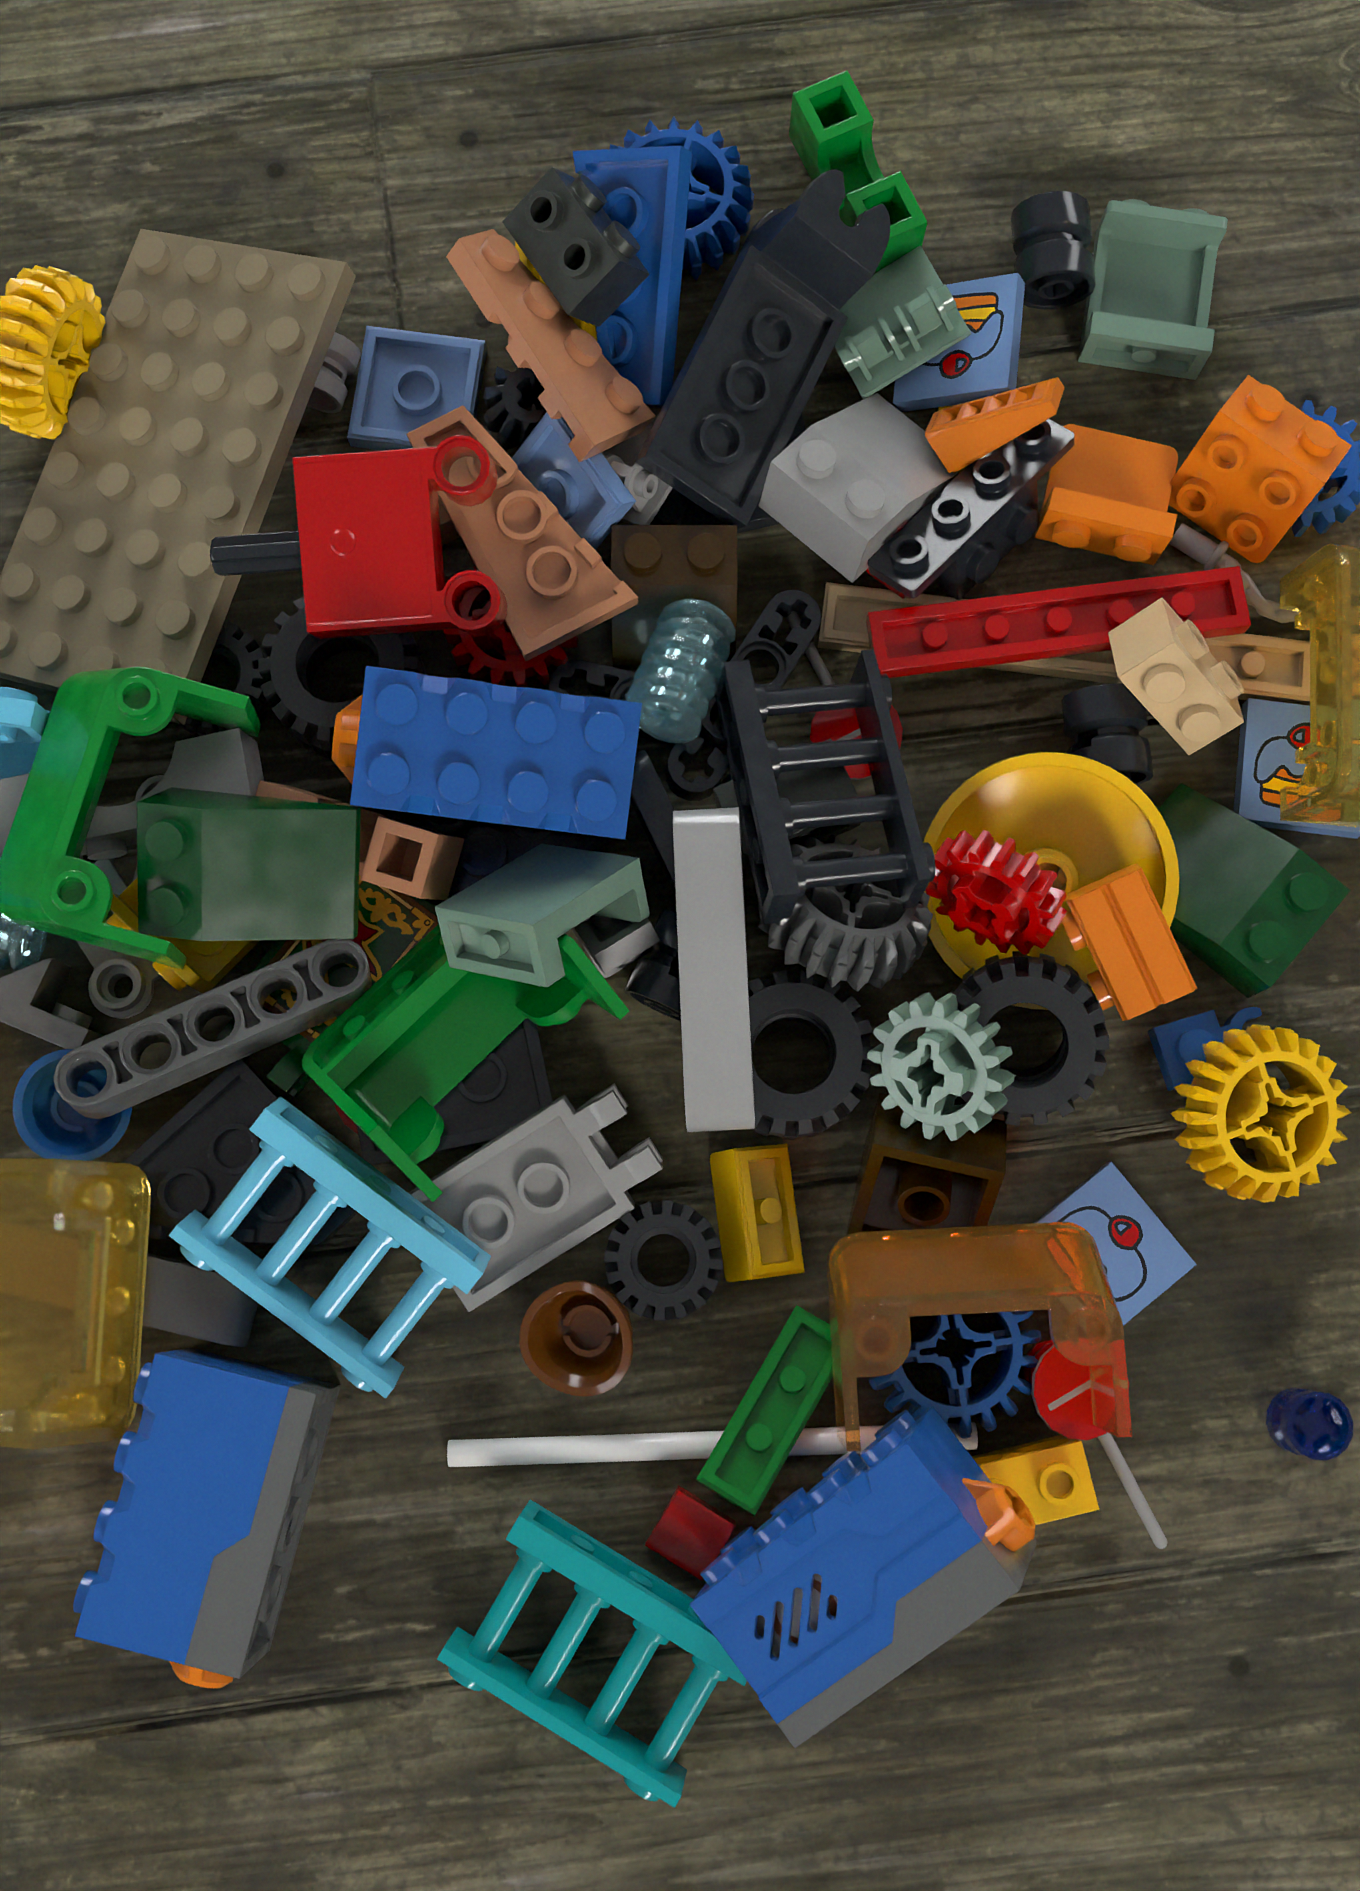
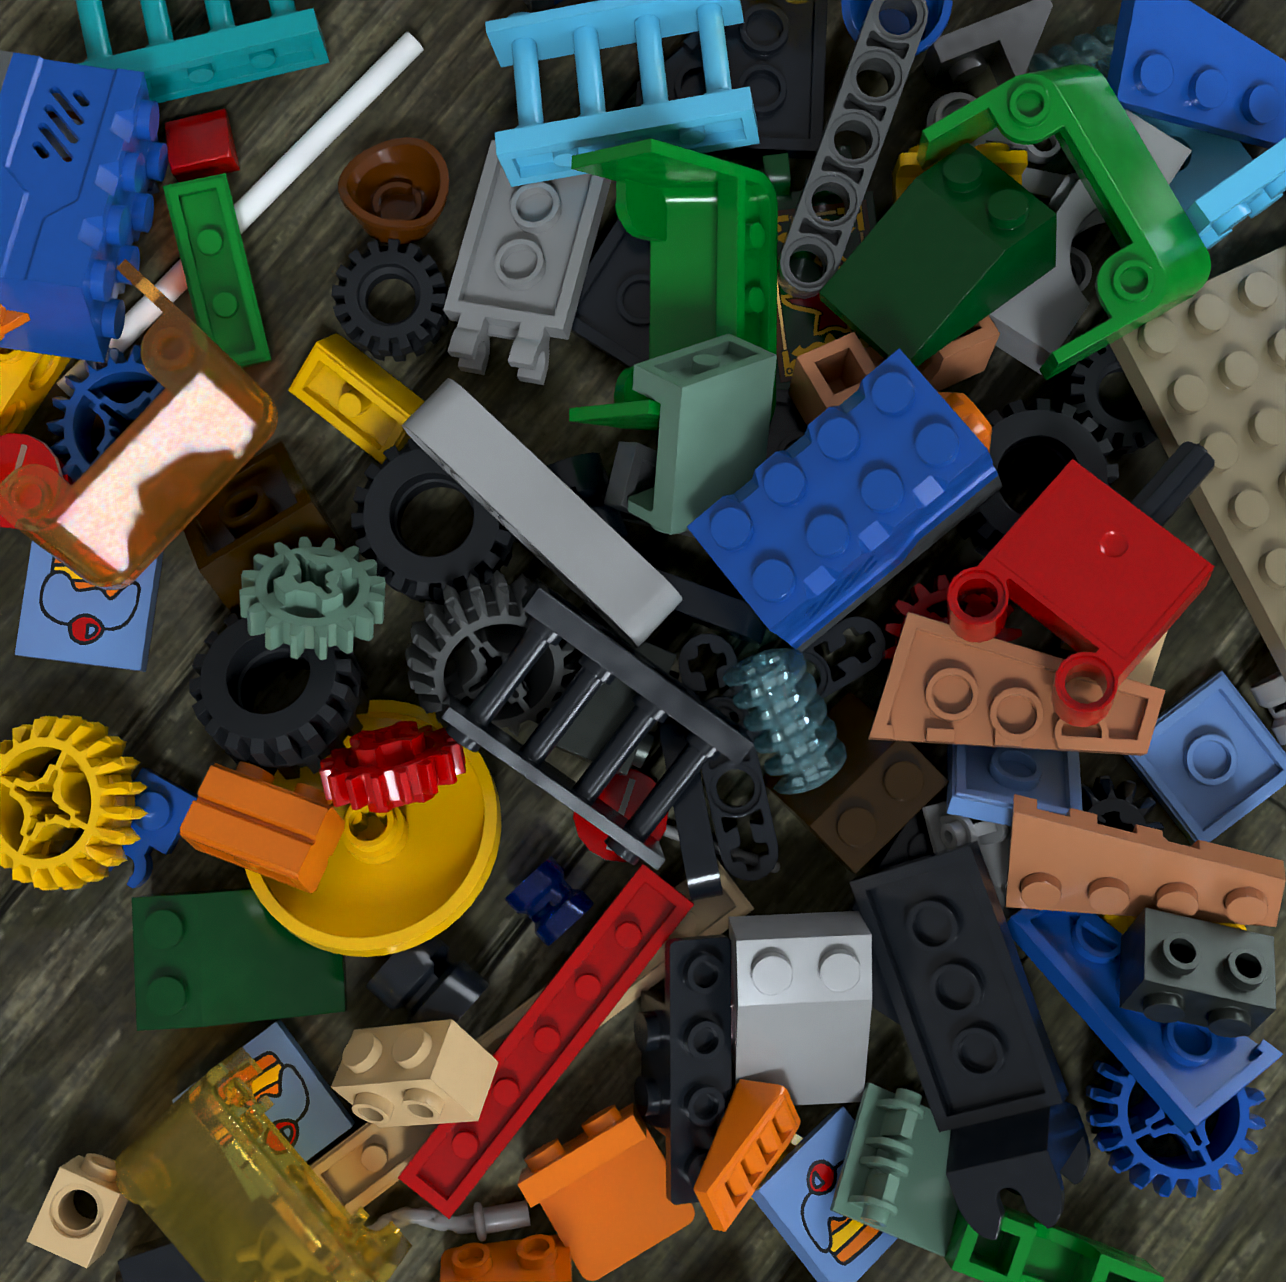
camera: 135 degrees right, 5 degrees up
none -> clear blue wheel [505,856,595,947]
none -> black beam [658,716,723,901]

